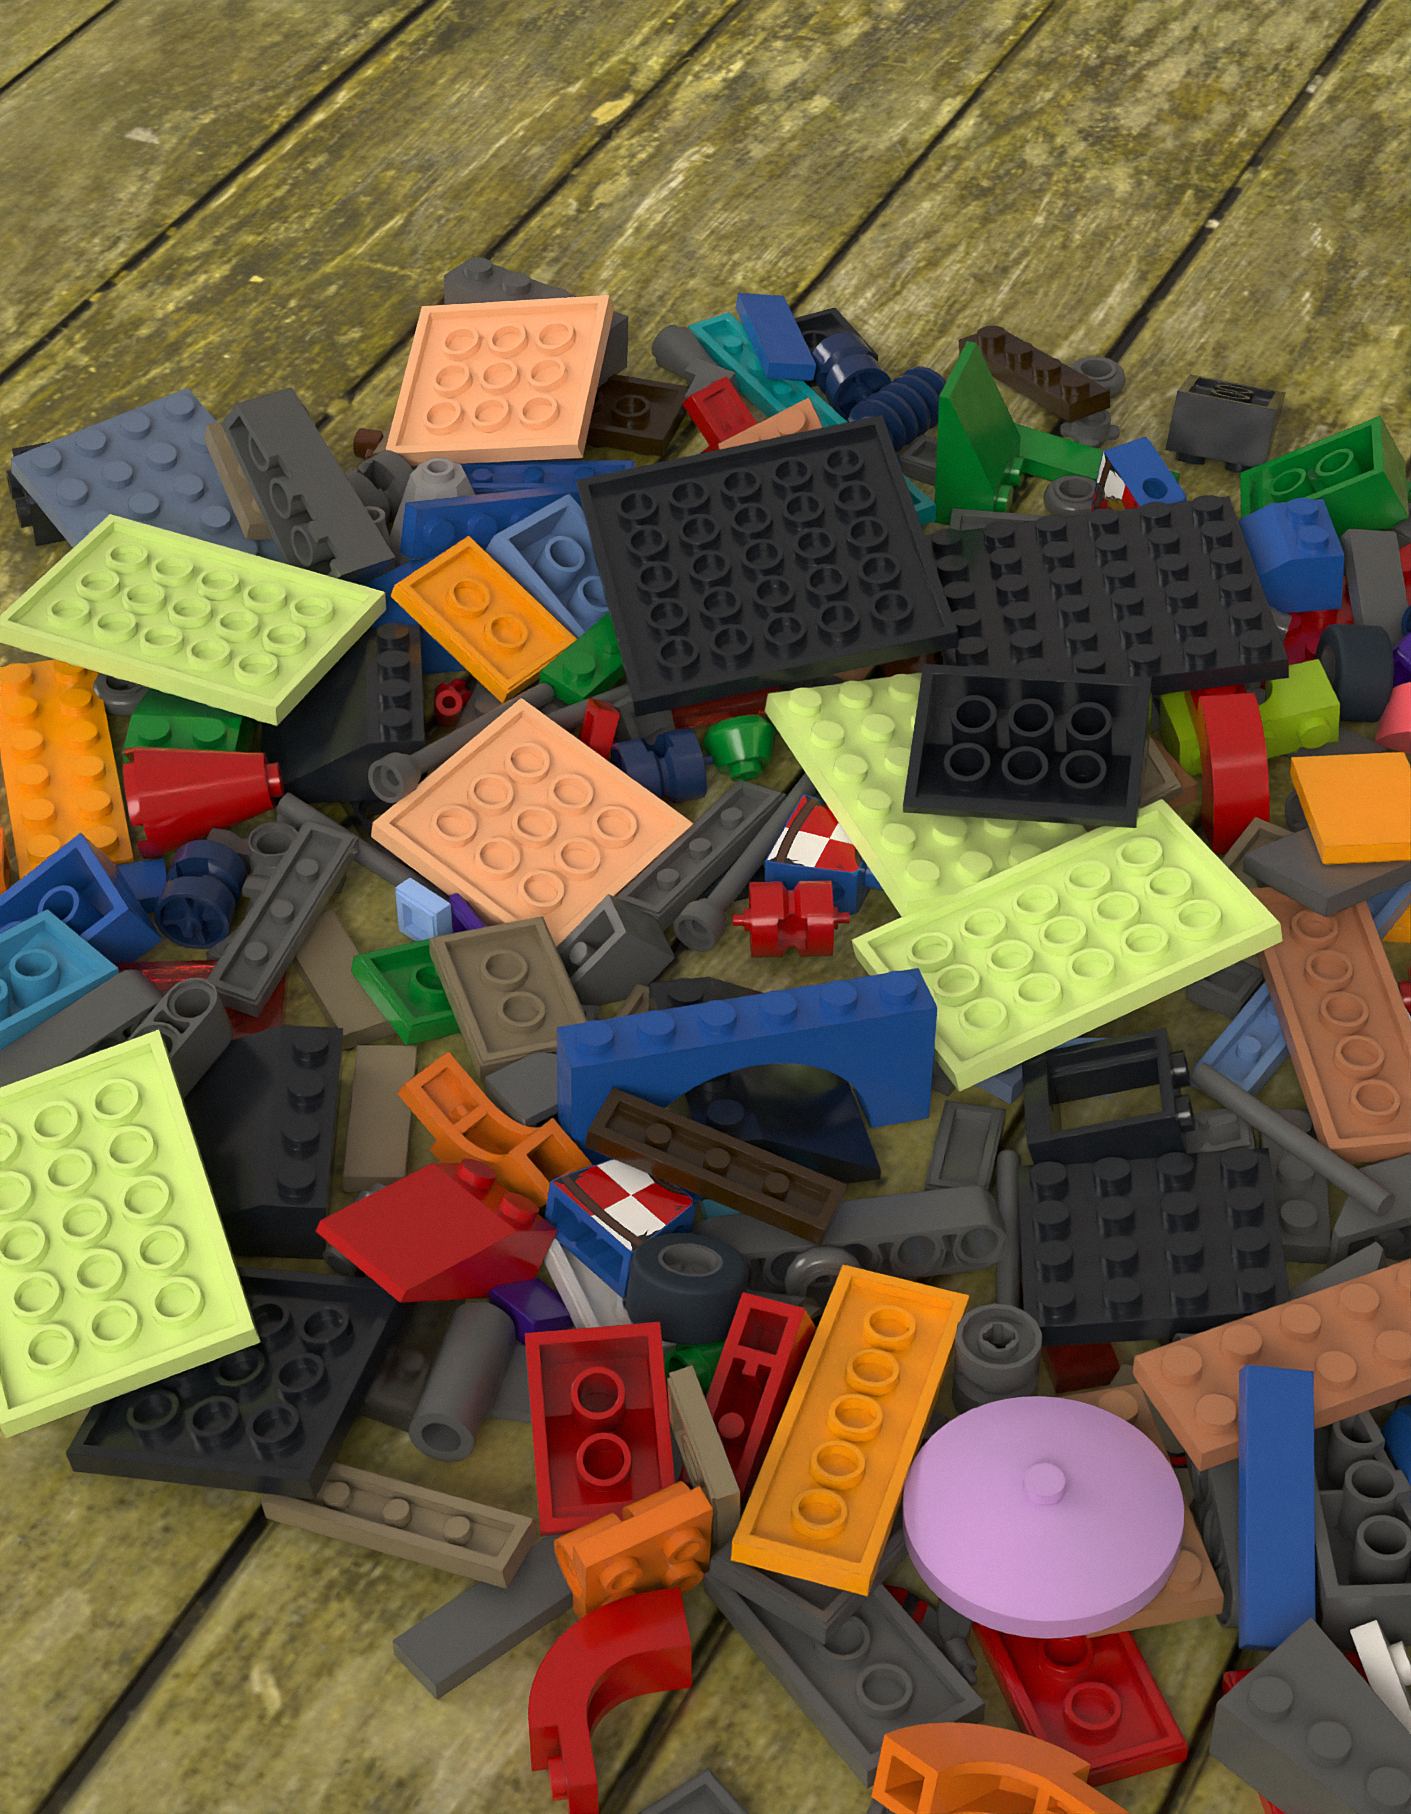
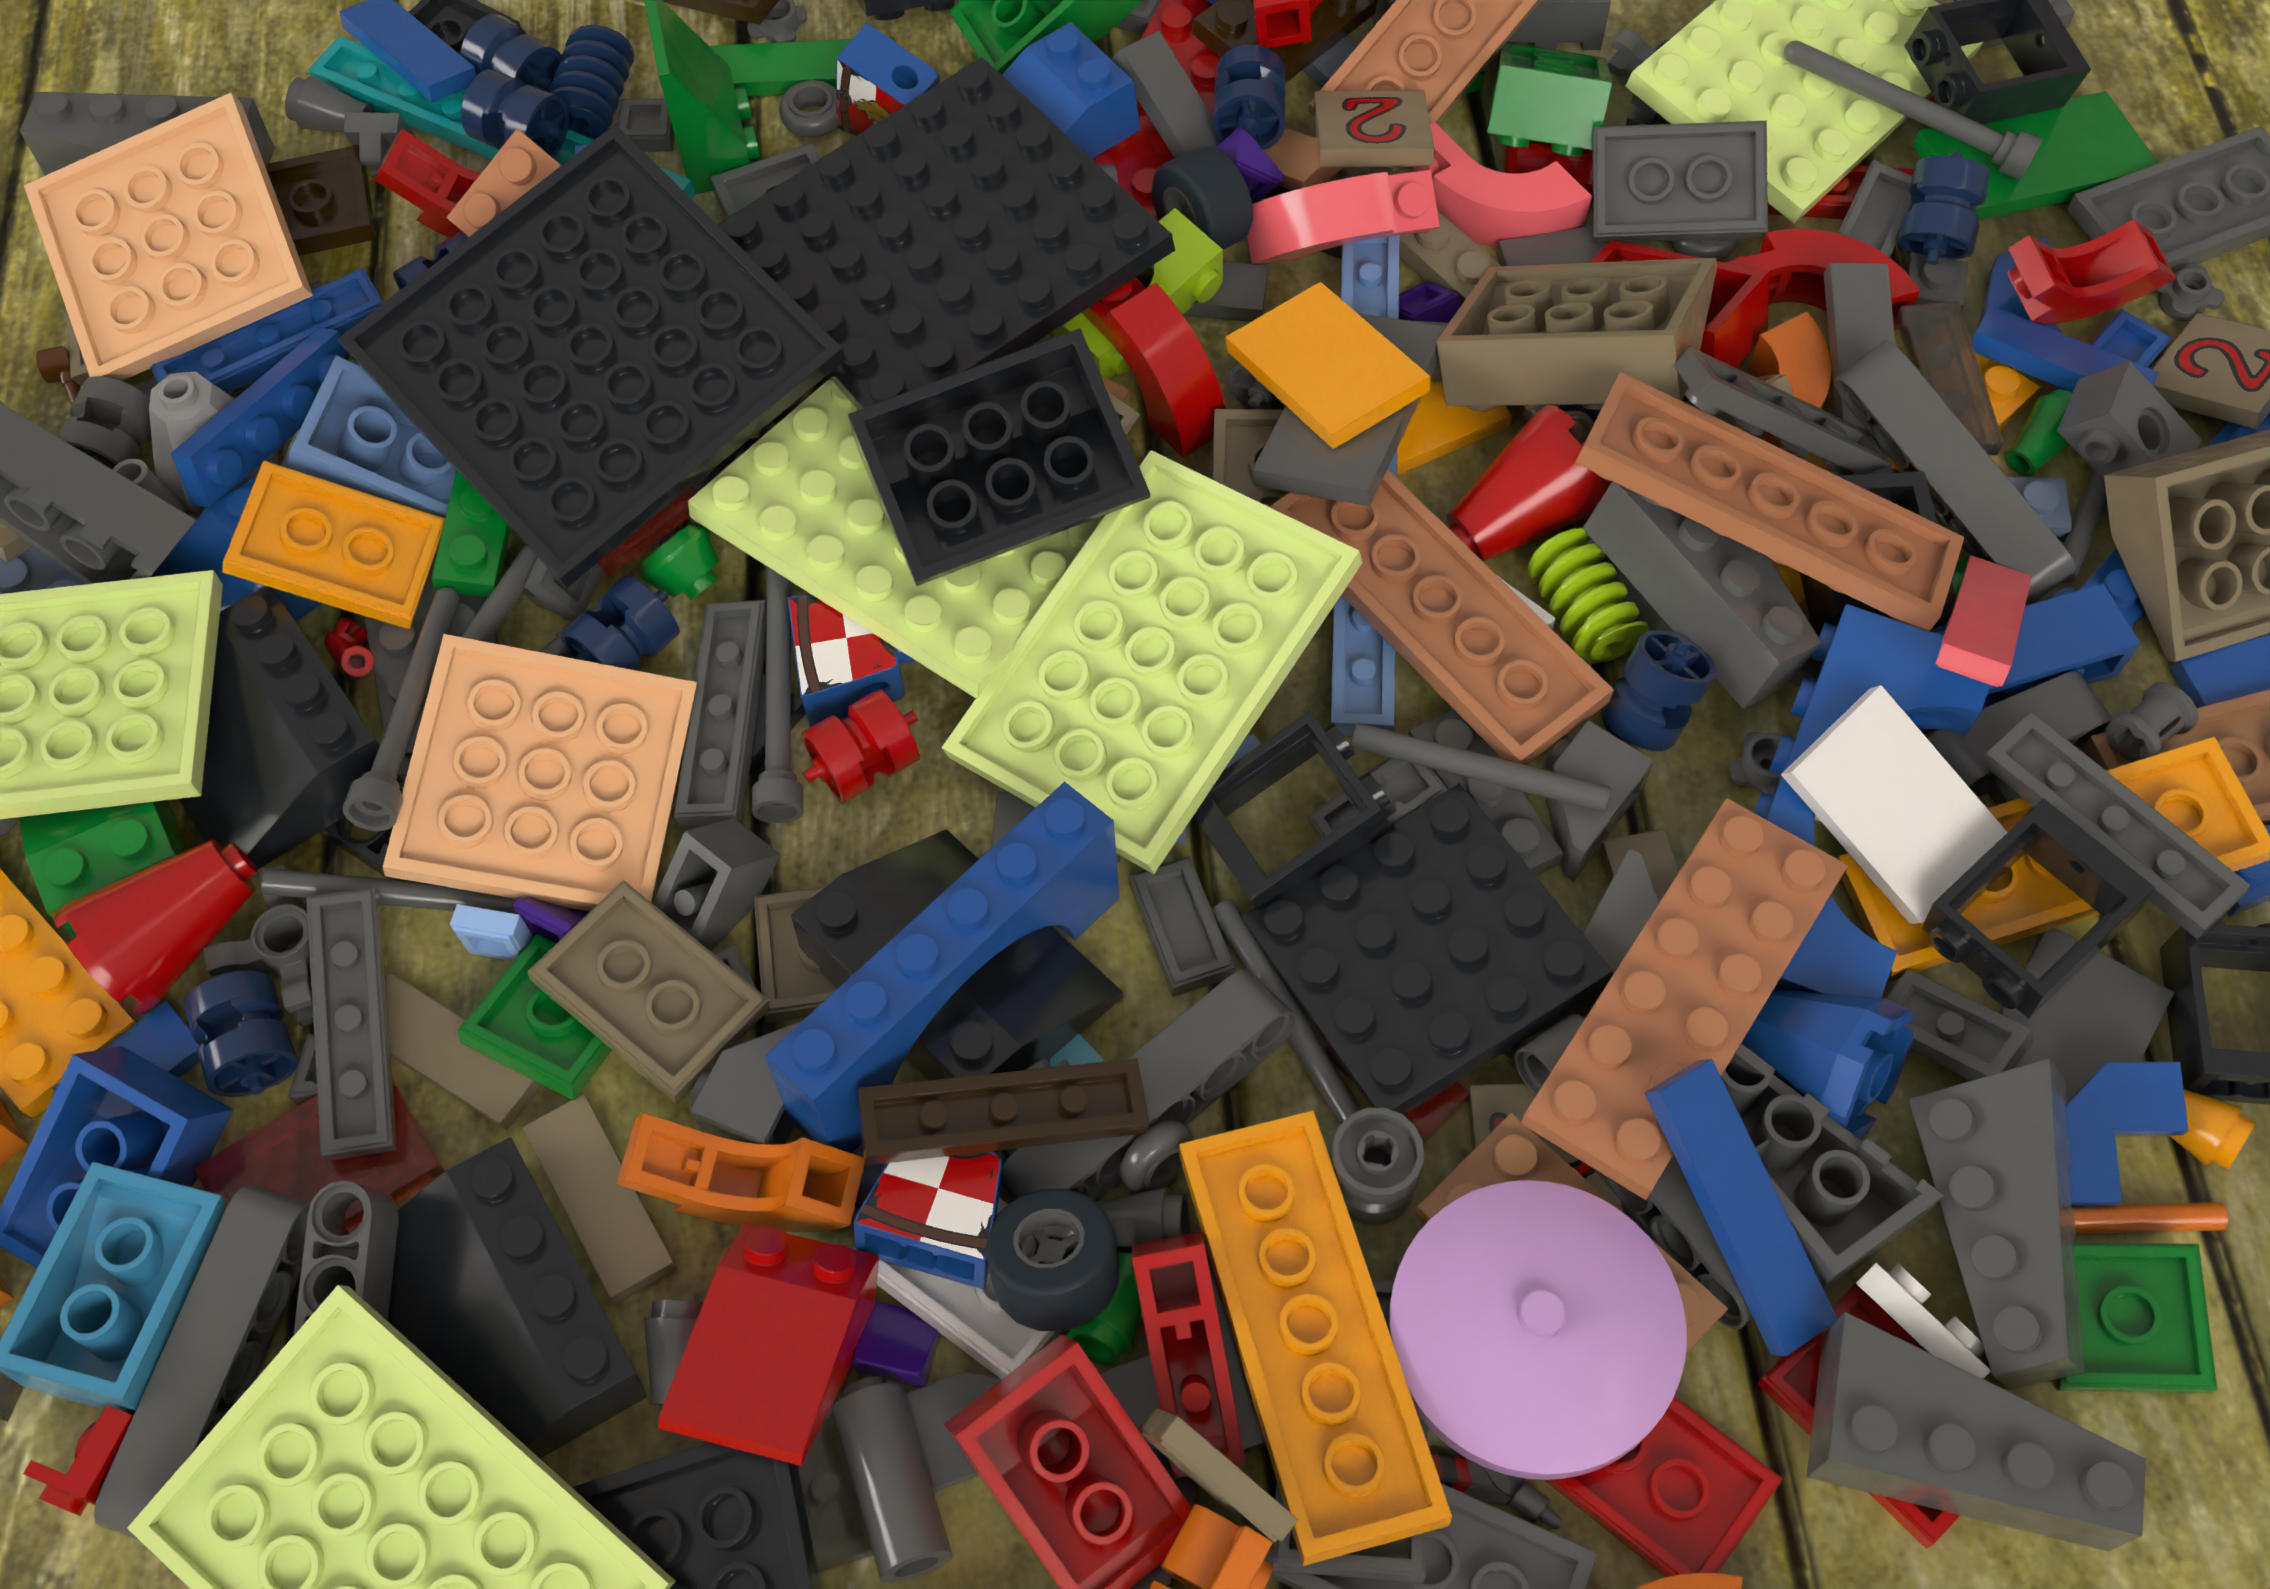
camera: 30 degrees left, 20 degrees up
red tile [578,698,620,761] -> none
none -> dark blue wheel [461,69,569,158]

